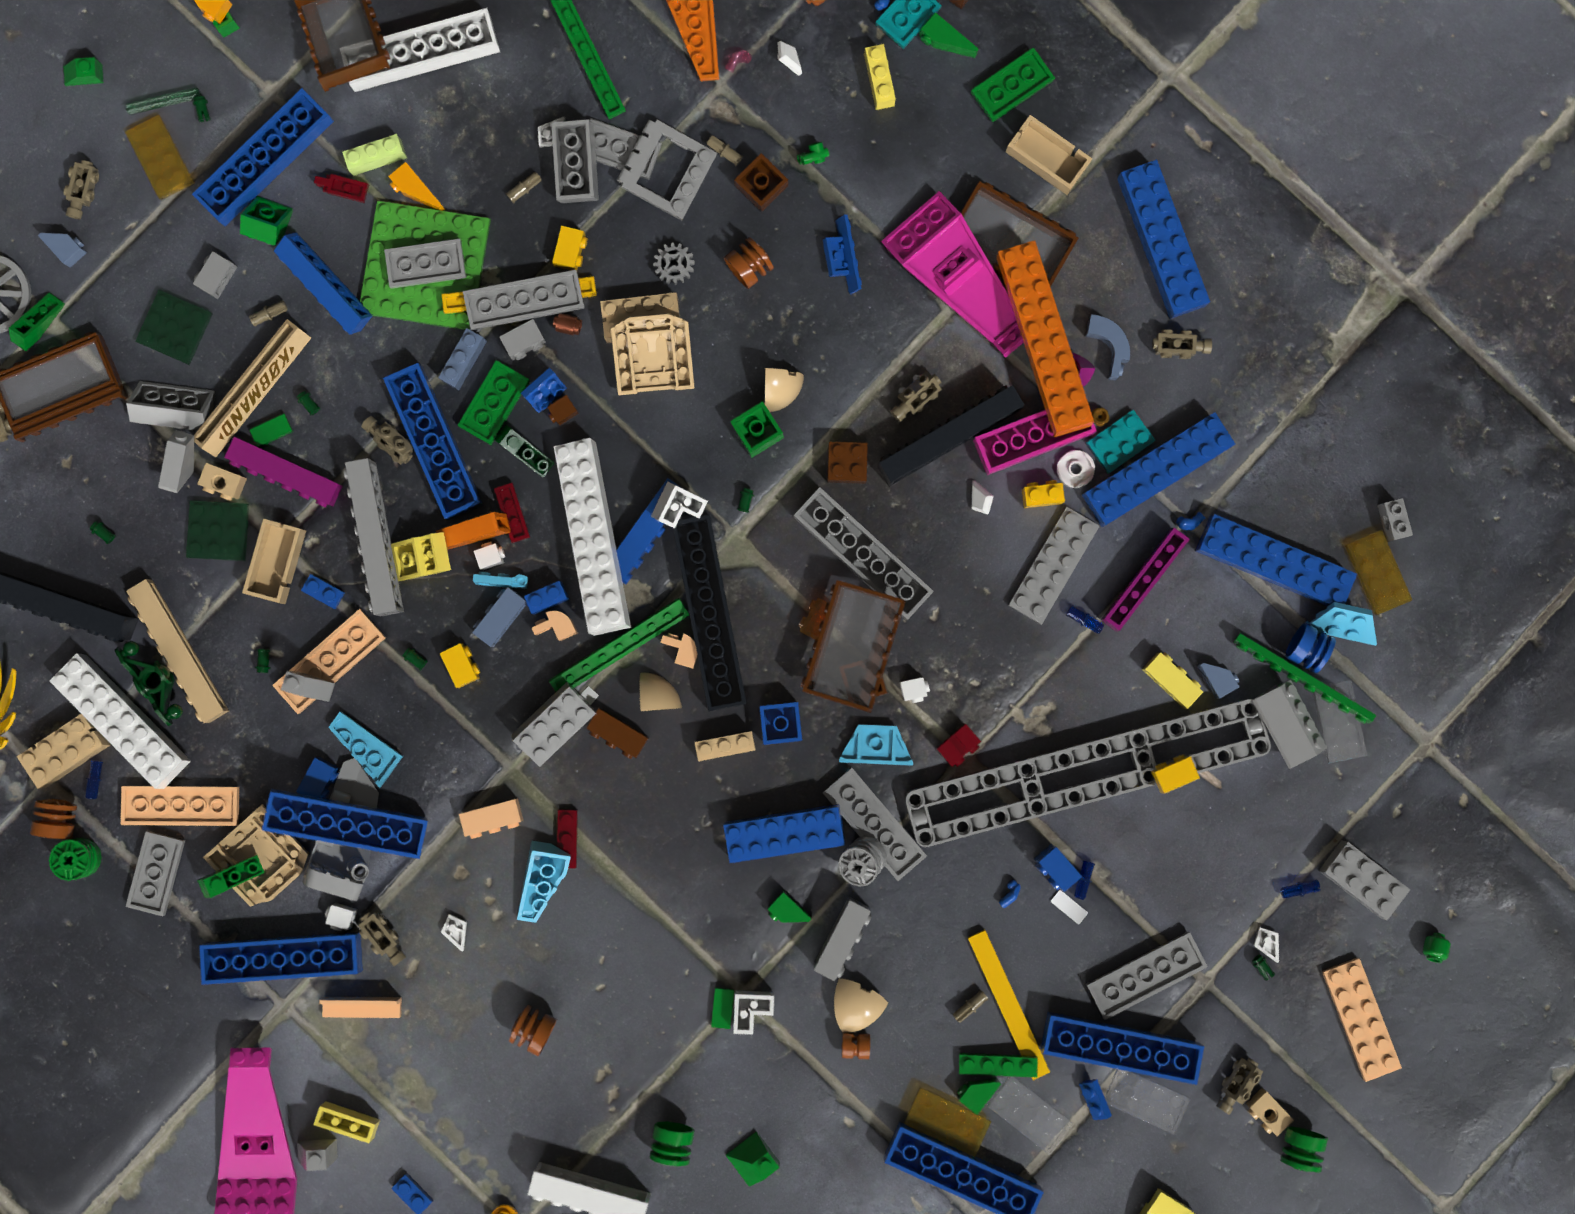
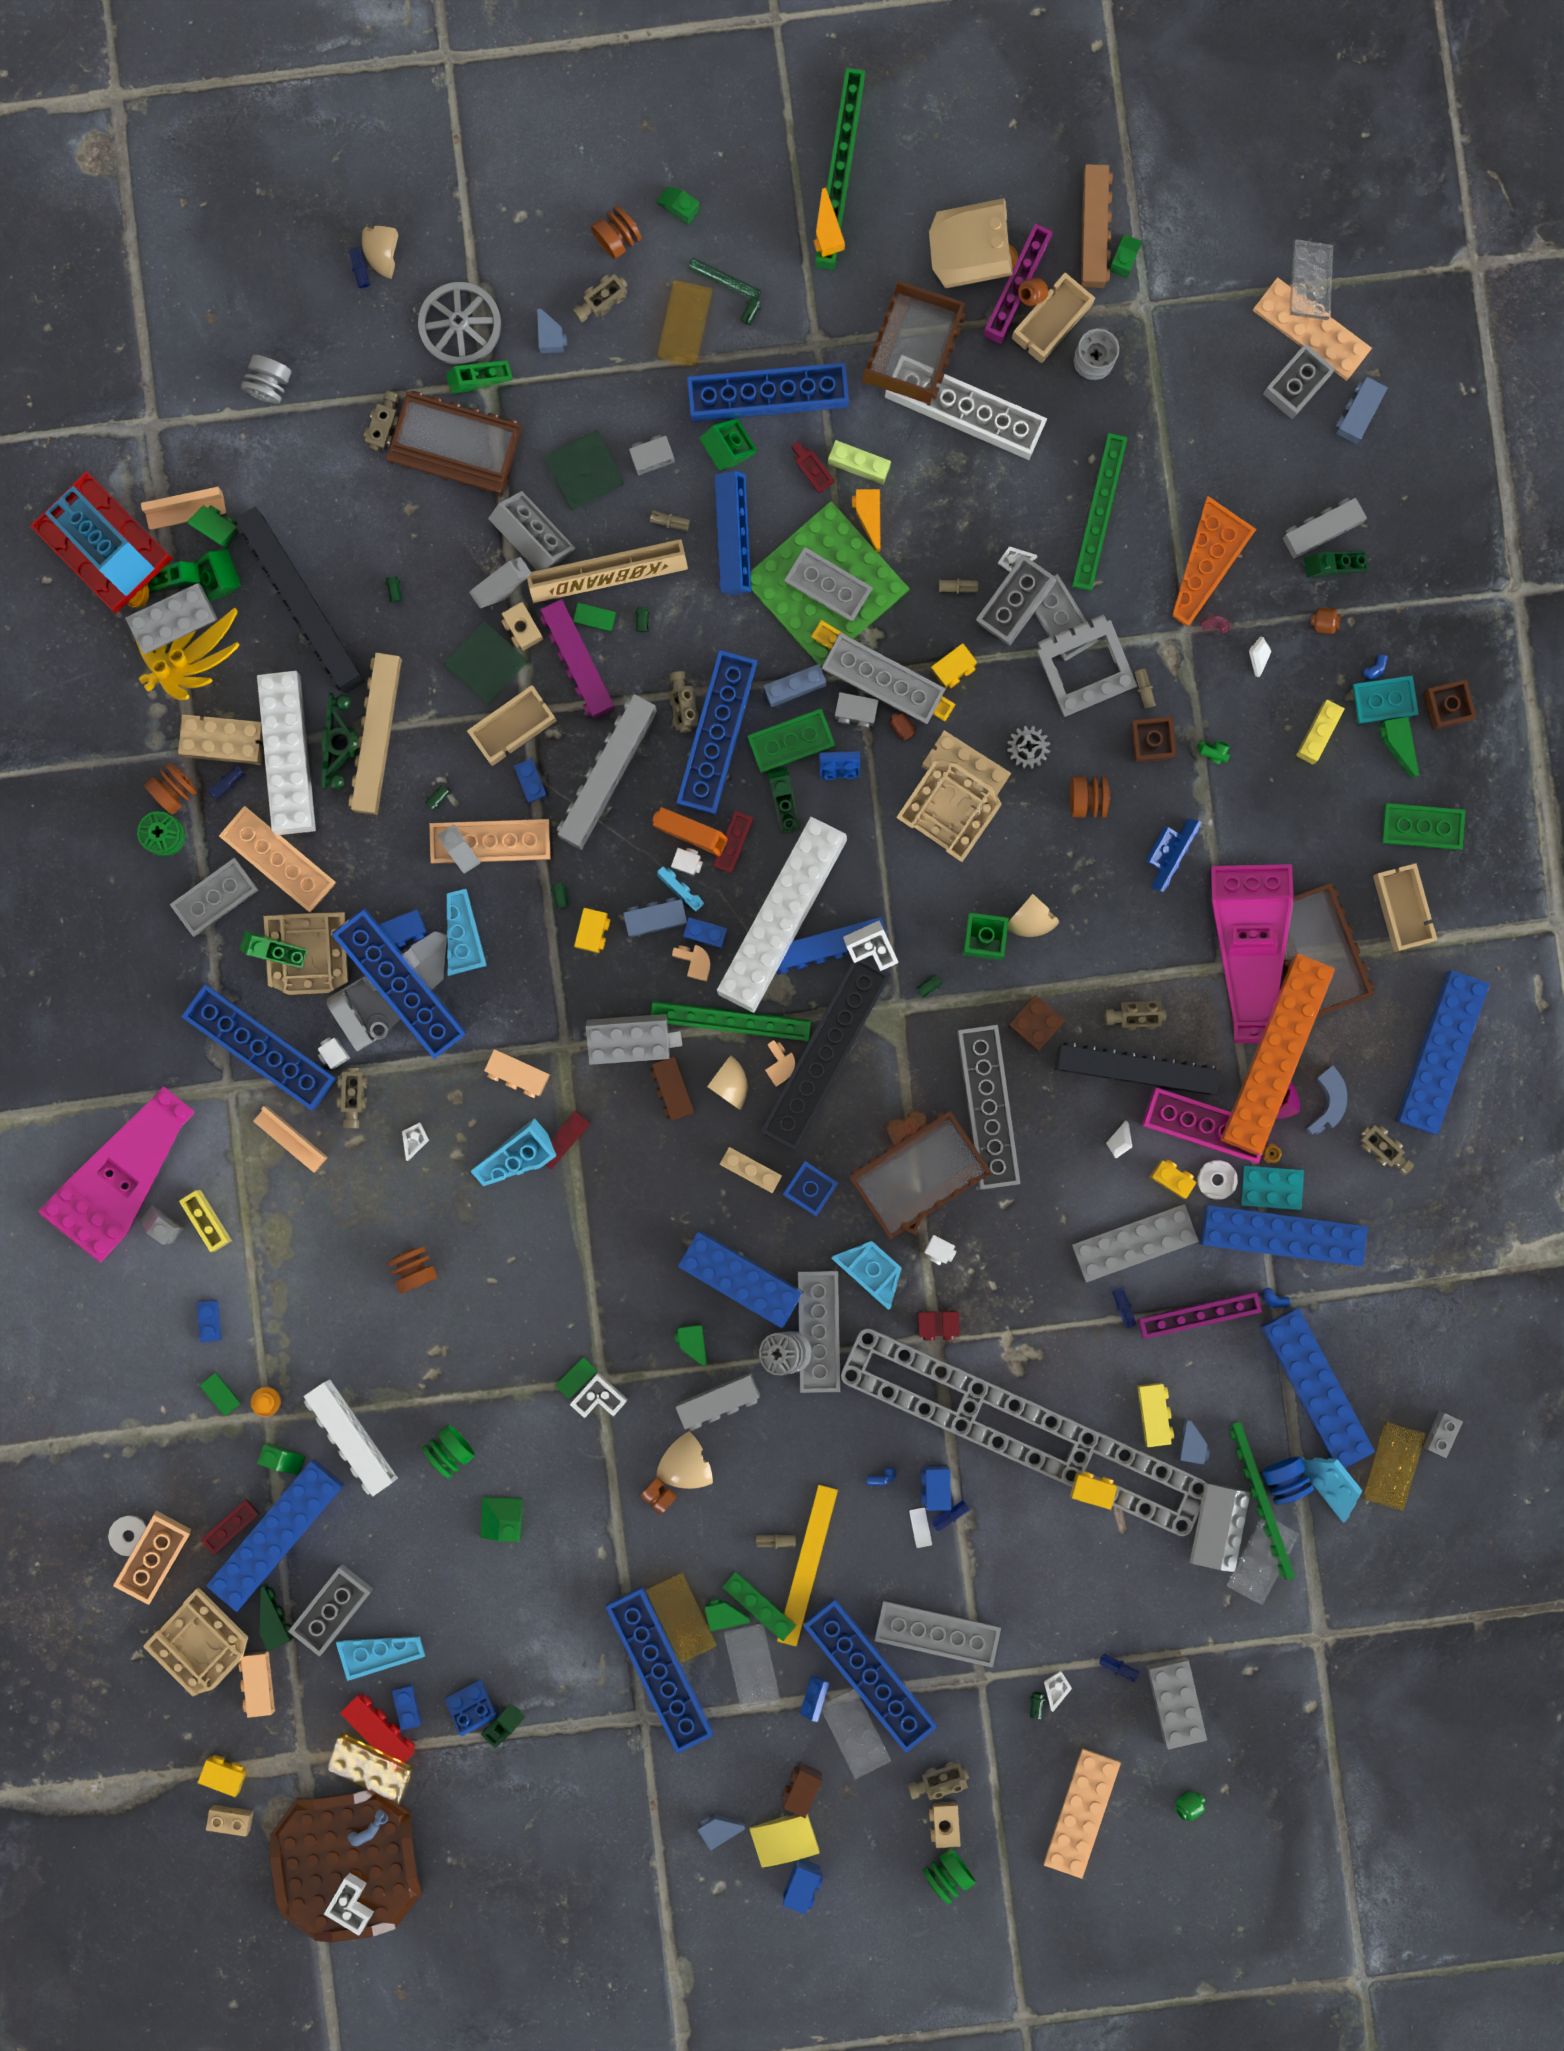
camera: 40 degrees right, 0 degrees up
light yellow slope [391,532,451,581] -> none
reddish brown brick [547,395,579,425] -> none
none -> dark orange wheel [590,205,642,260]
none -> reddish brown brick [781,1762,822,1818]

